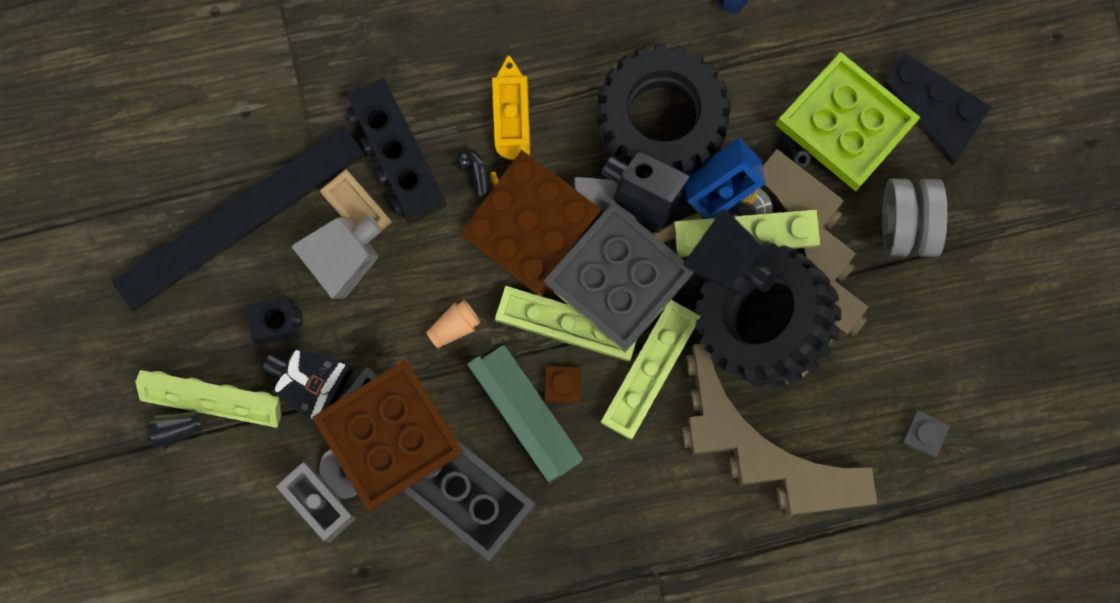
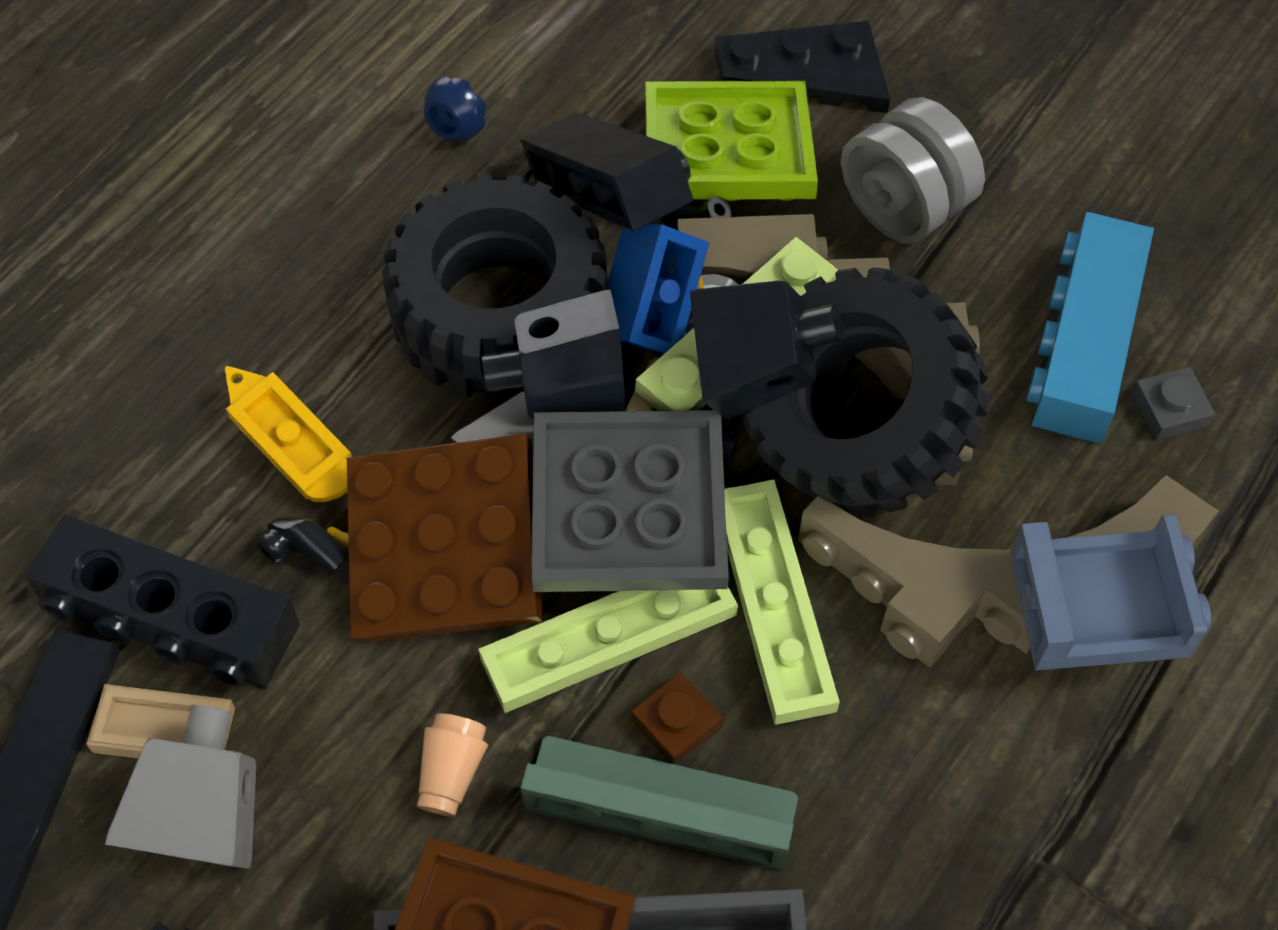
camera: 45 degrees left, 20 degrees down
none -> black brick [520,112,694,231]
none -> sand blue panel [1010,514,1211,670]
none -> dark azure brick [1026,212,1154,444]

